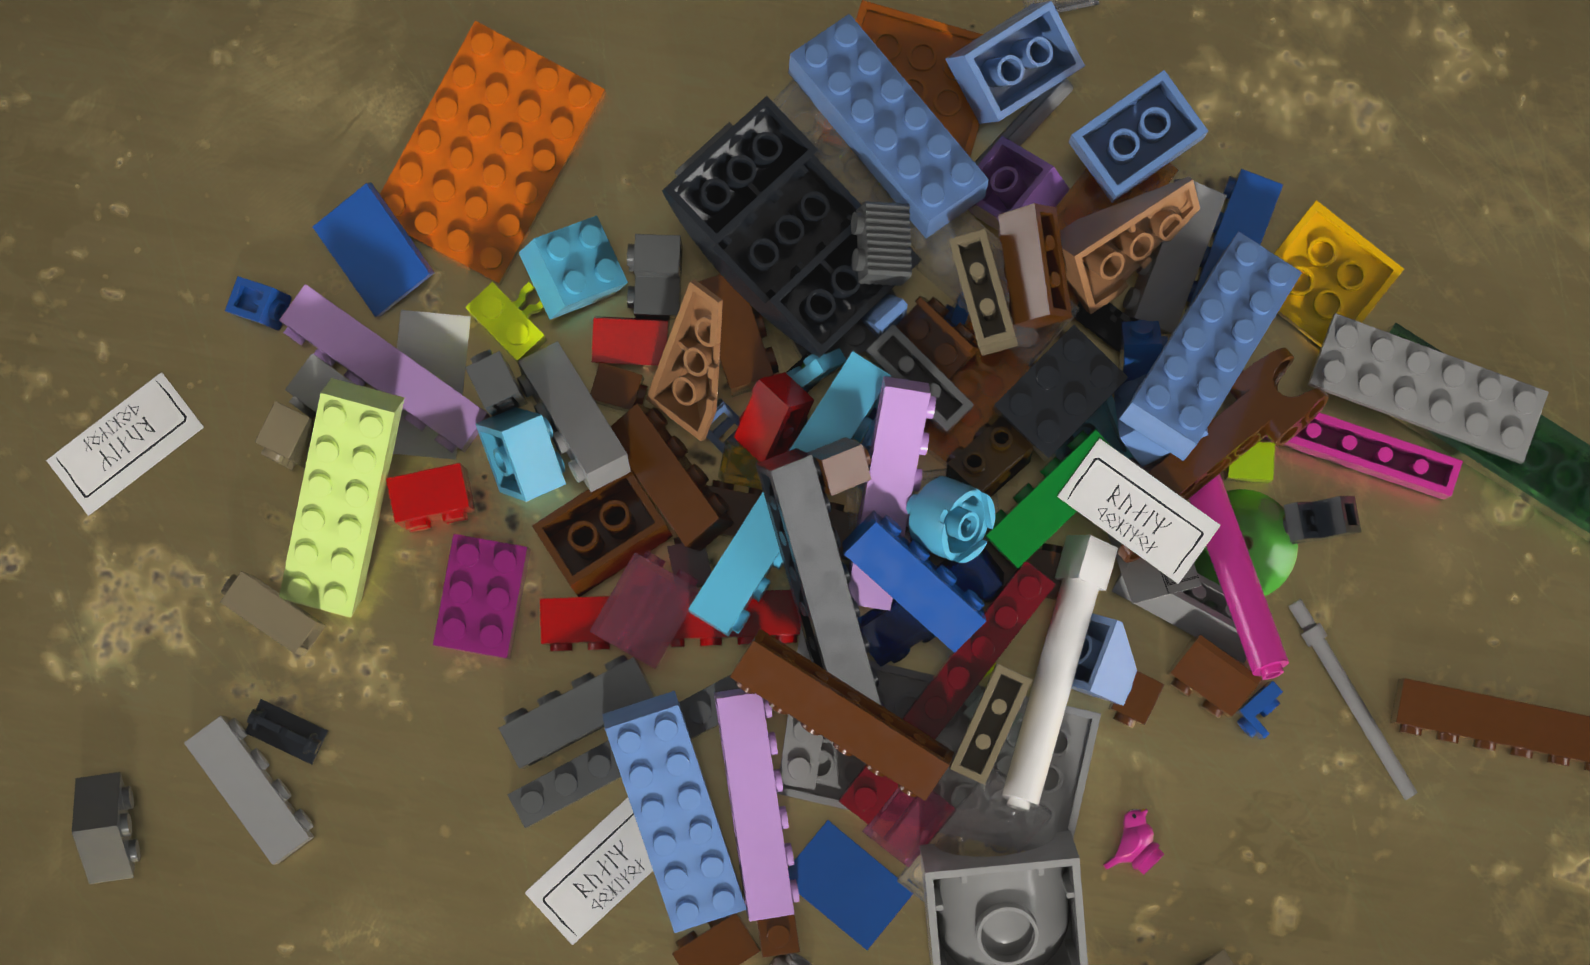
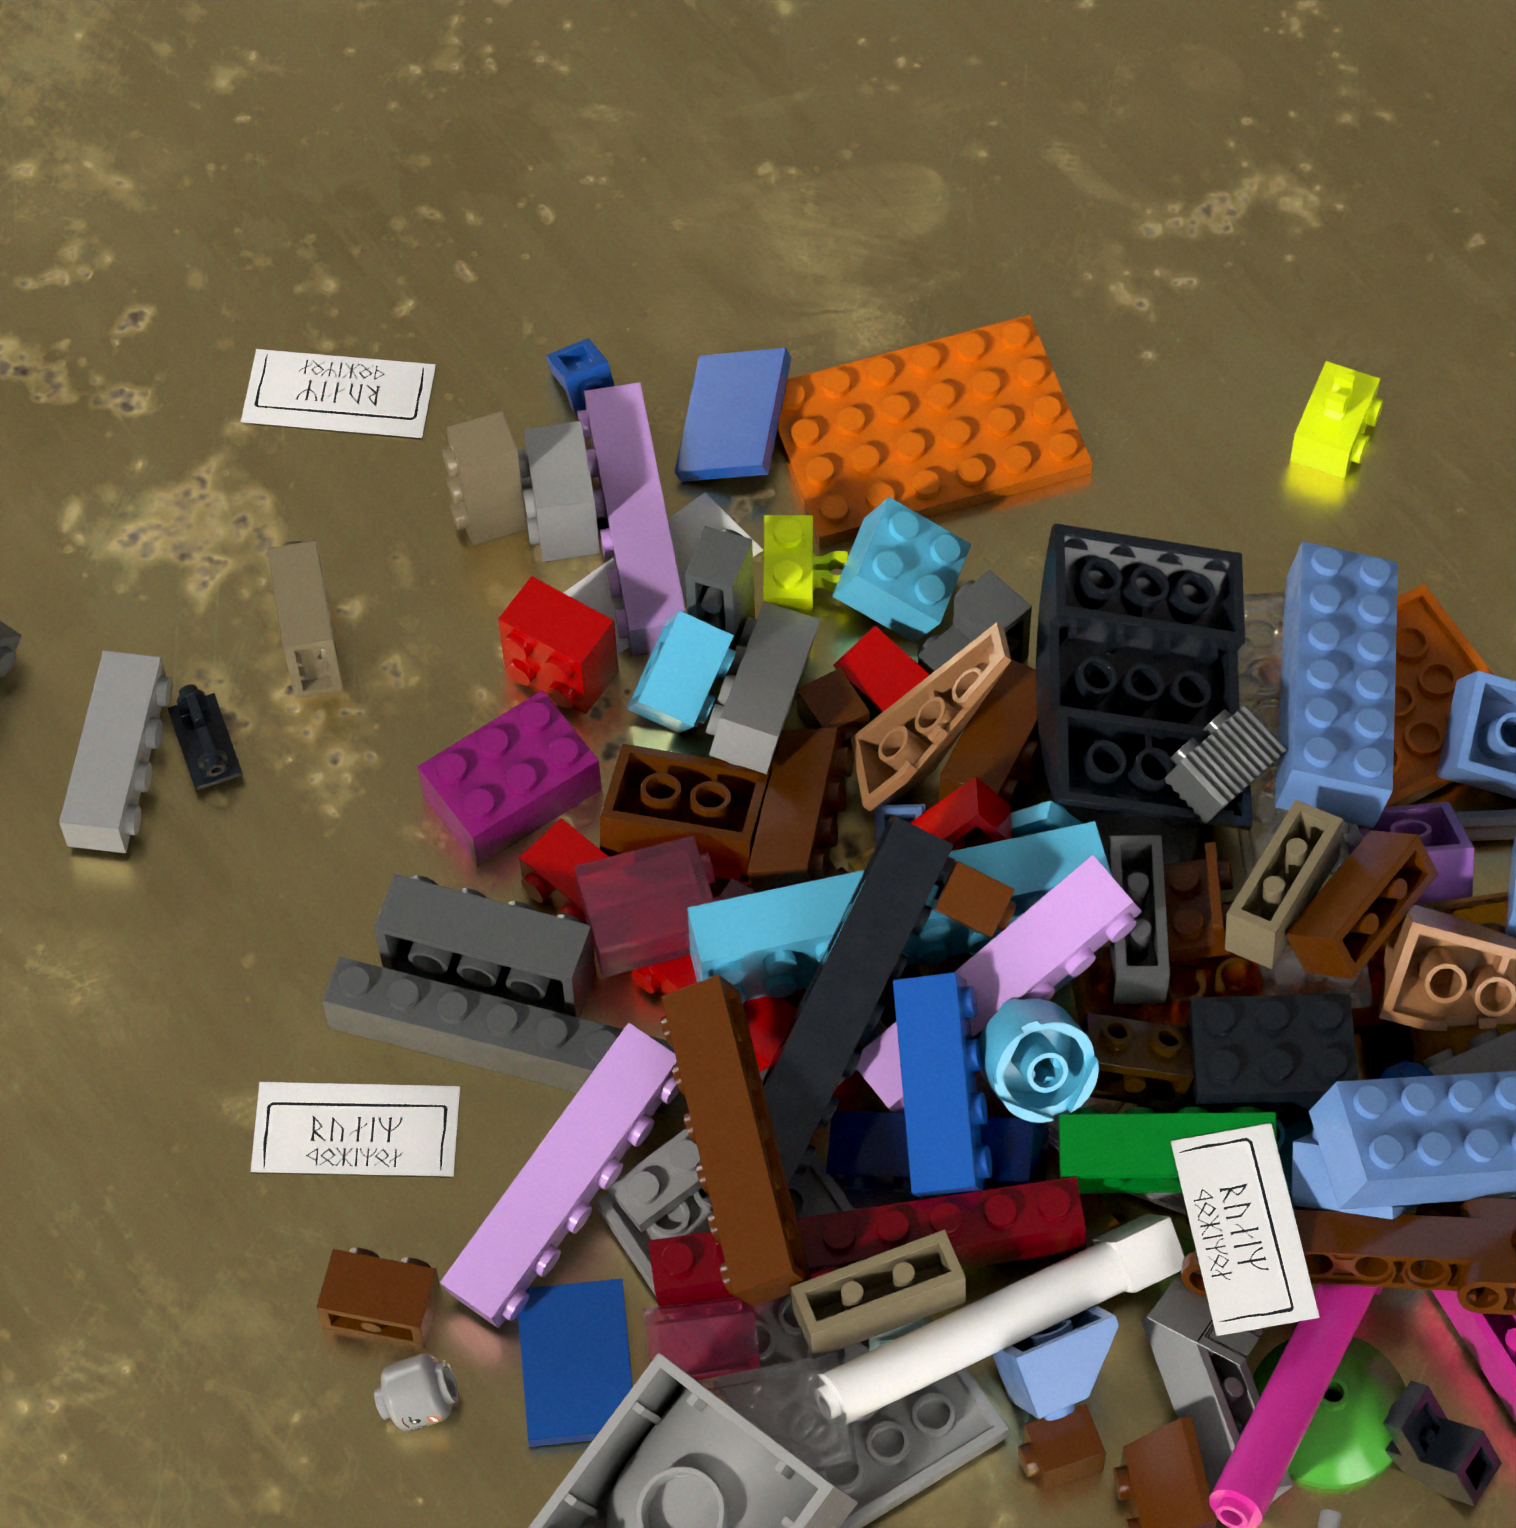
camera: 45 degrees right, 25 degrees down
yellowish green brick [279,378,405,618] -> none
medium blue brick [602,691,747,933] -> none
reddish brown brick [757,913,800,958] -> none
medium blue slope [861,294,908,339] -> none
lime brick [1223,442,1275,483] -> none

